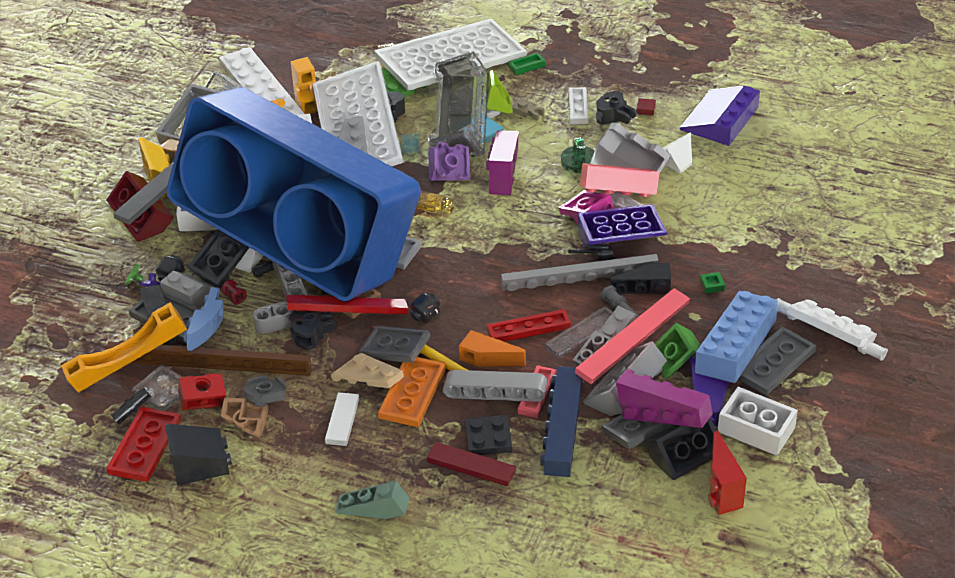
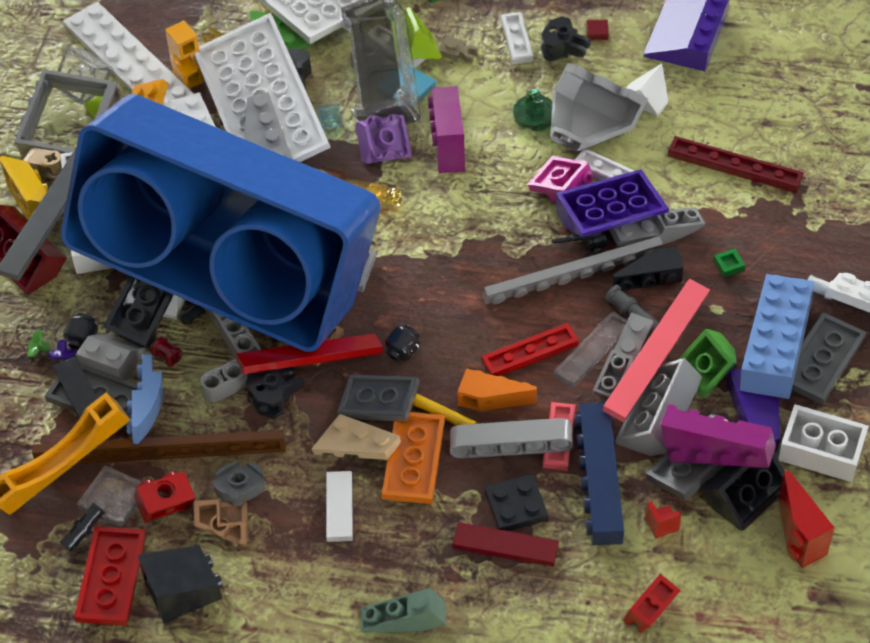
camera: 10 degrees left, 10 degrees up
brick [580,163,659,197] -> none
none -> light grey slope [609,207,705,247]
none -> red hinge [623,573,681,633]
none -> red panel [645,501,681,539]
none -> dark red tile [667,136,804,193]

